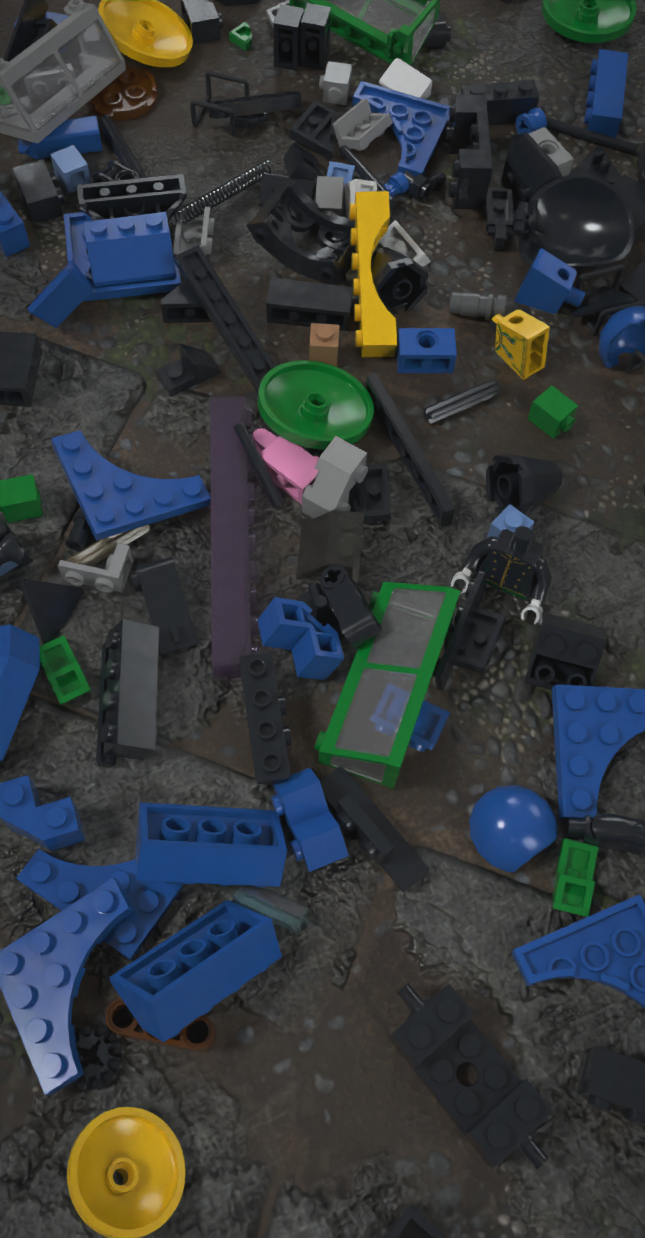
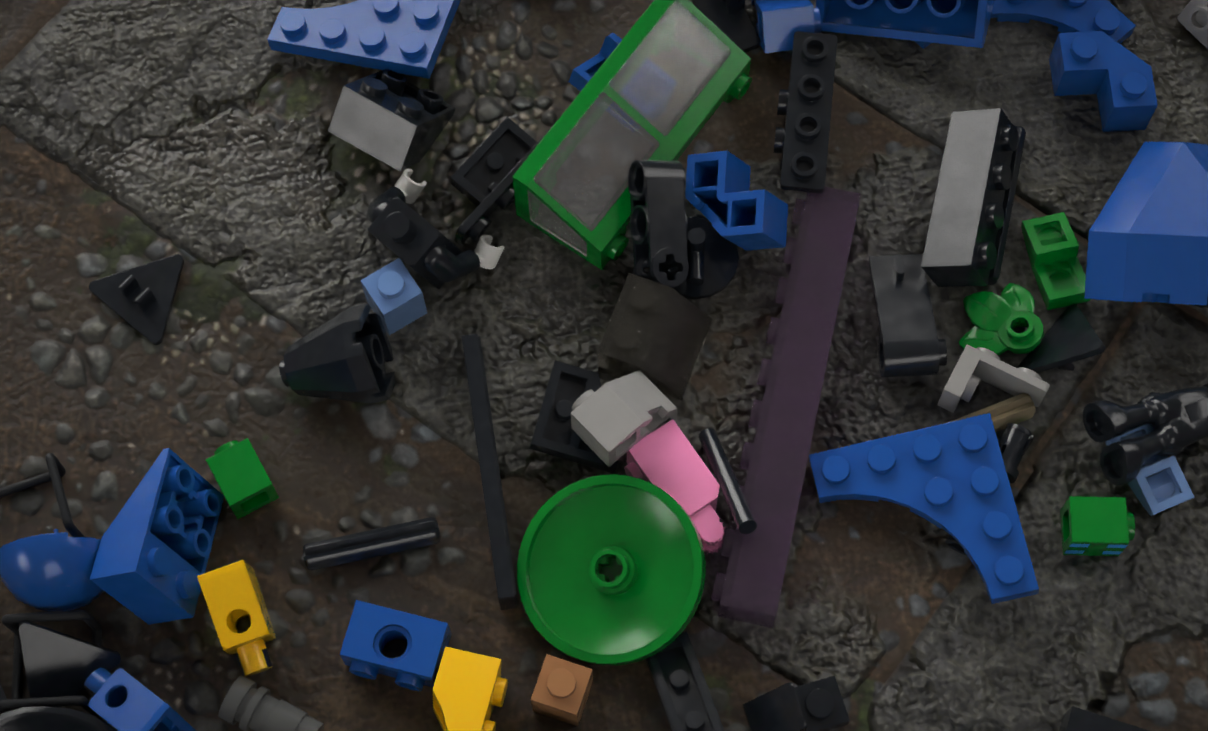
camera: 160 degrees left, 5 degrees up
none -> blue slope [89,448,224,625]
none -> green plate [959,283,1044,355]

